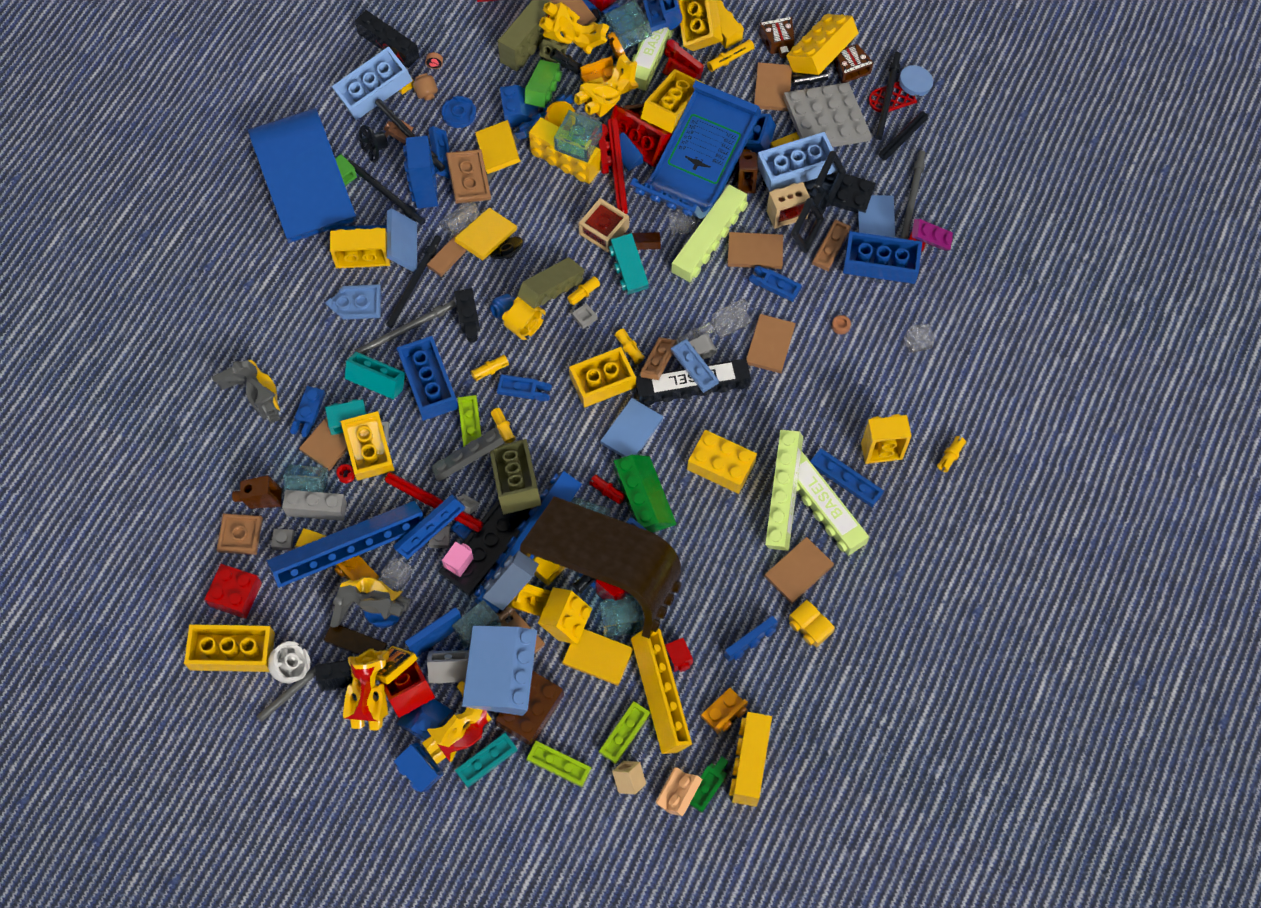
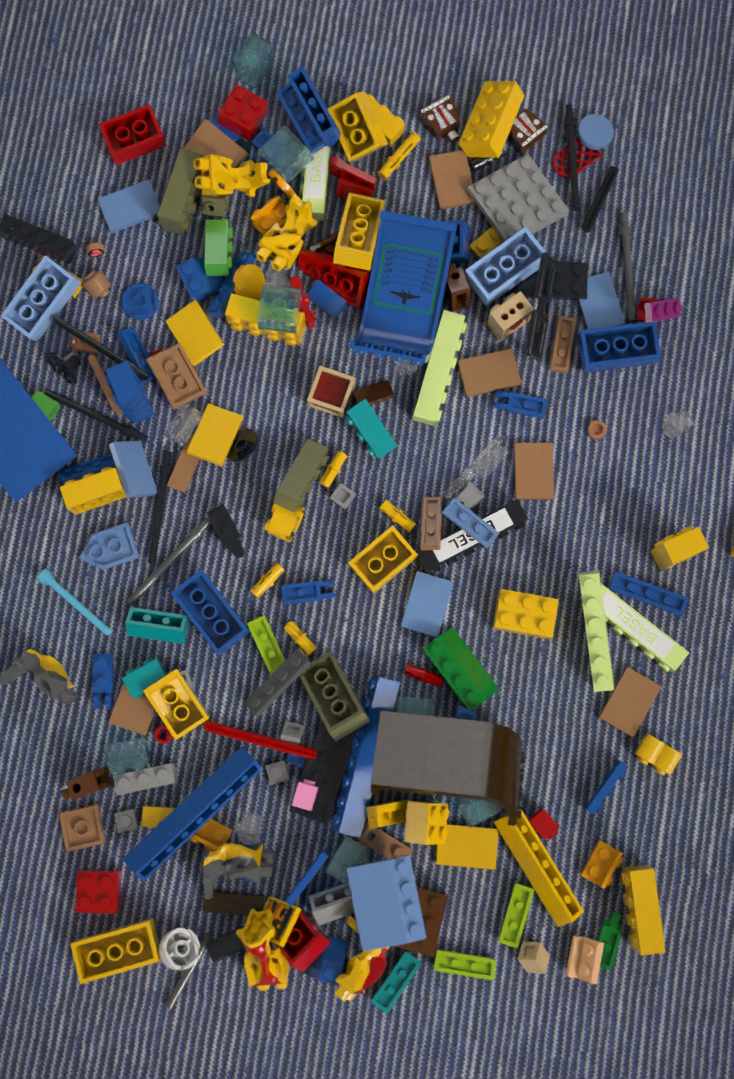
camera: 15 degrees left, 15 degrees up
blue plate [393,494,466,560] -> none
blue brick [394,743,445,793] -> none
sand blue brick [483,550,539,610] -> none
blue head [490,294,516,320] -> none
black pin [550,48,583,74] -> none
red axle [607,118,628,214] -> none
none -> medium azure piece [36,568,112,635]
none -> medium nougat tile [87,355,123,416]
none -> medium blue tile [98,180,160,234]

